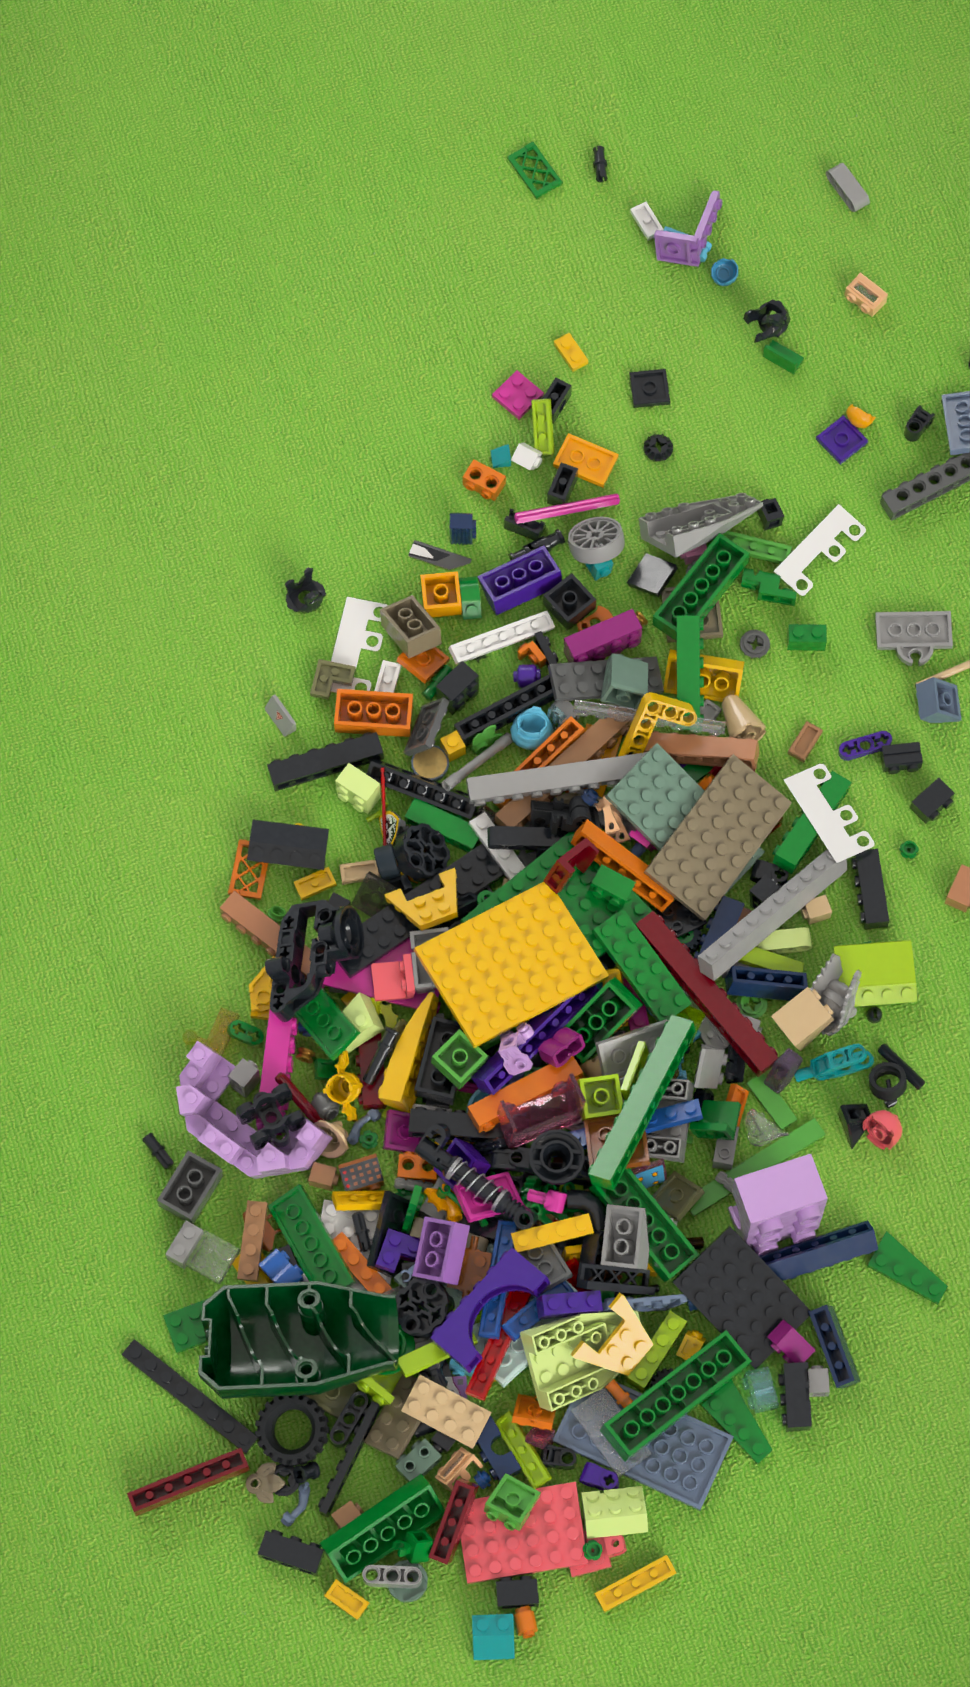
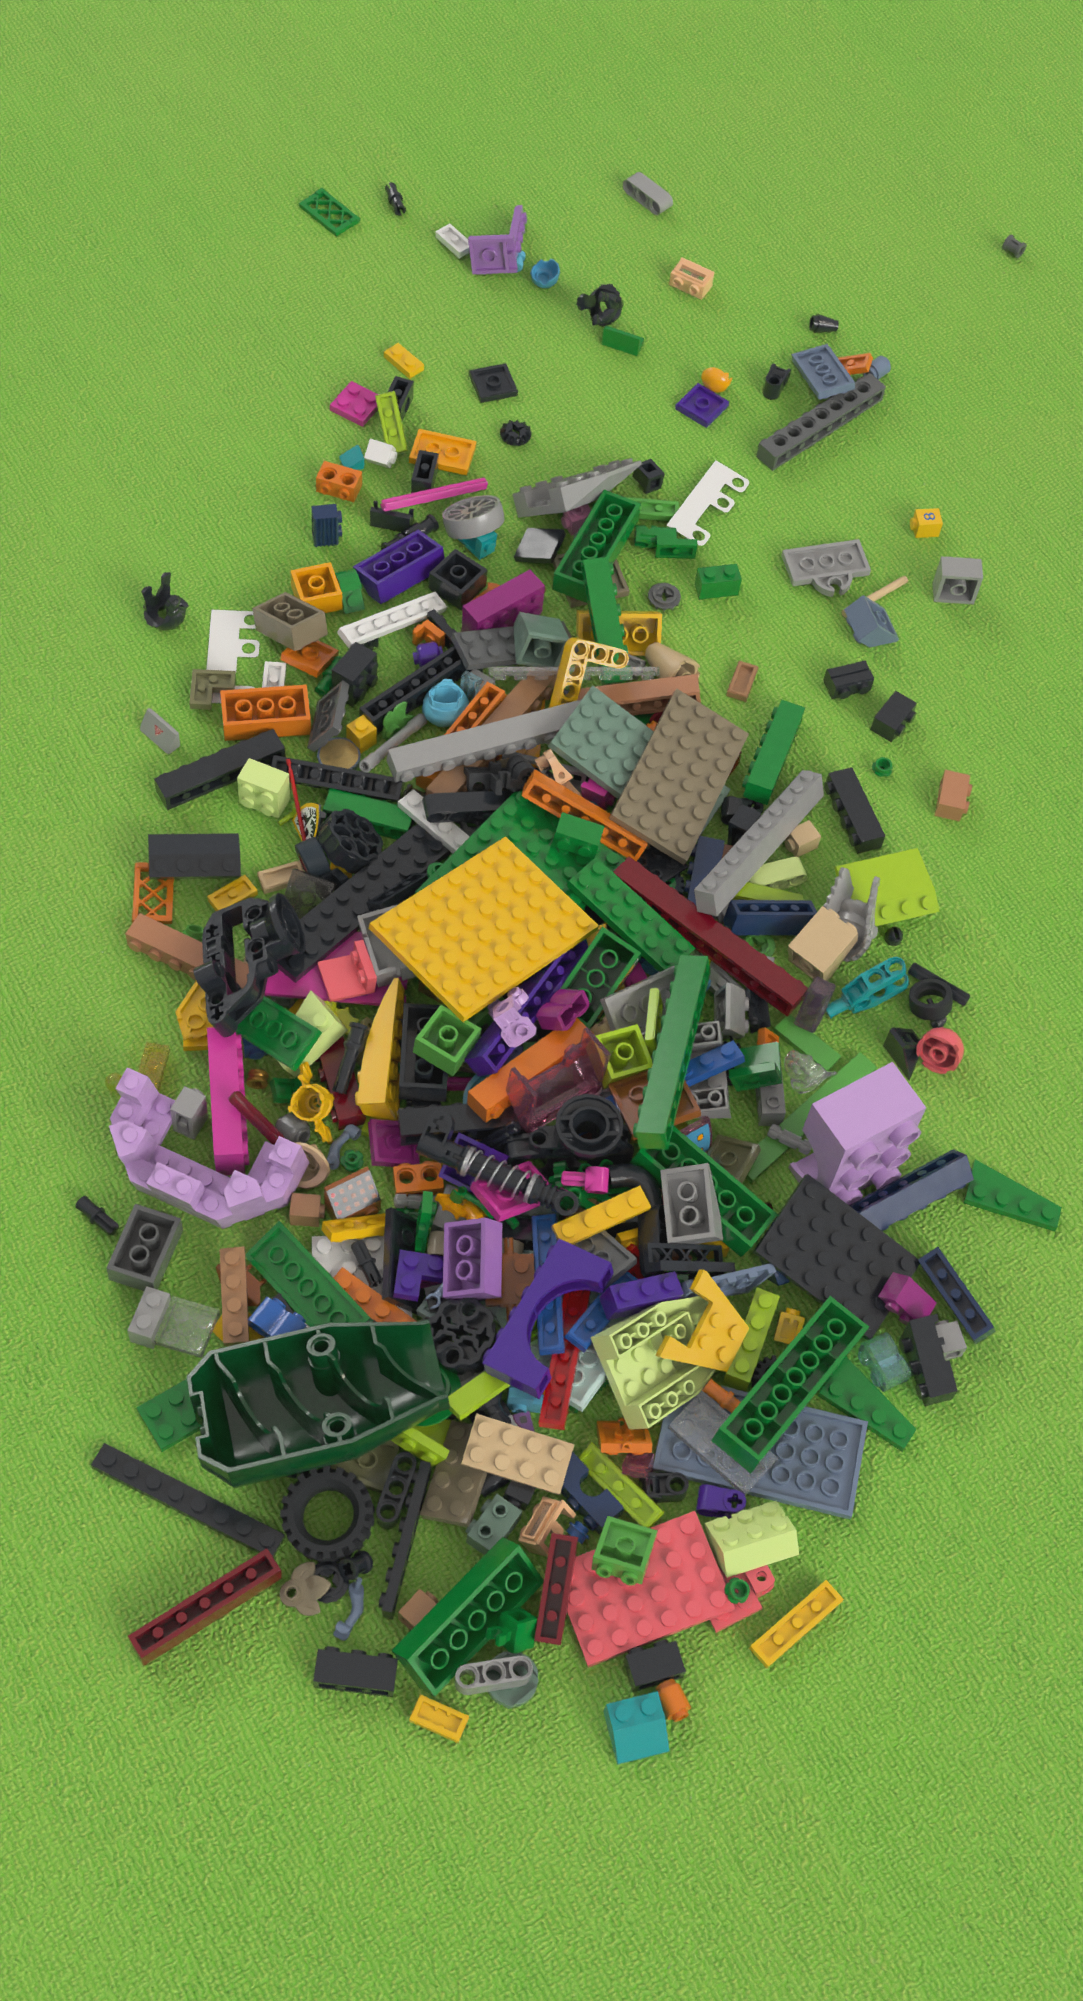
camera: 20 degrees left, 10 degrees down
green beam [227,1020,264,1046] -> none
black piece [236,1083,306,1150] -> none
yellow wing [384,868,458,931] -> none
sticker [408,540,472,570] -> none
dark red panel [543,838,599,894] -> none
dark blue plate [581,789,599,806] -> none
white piece [784,764,875,863] -> none
dark purple beam [838,731,892,761] -> none

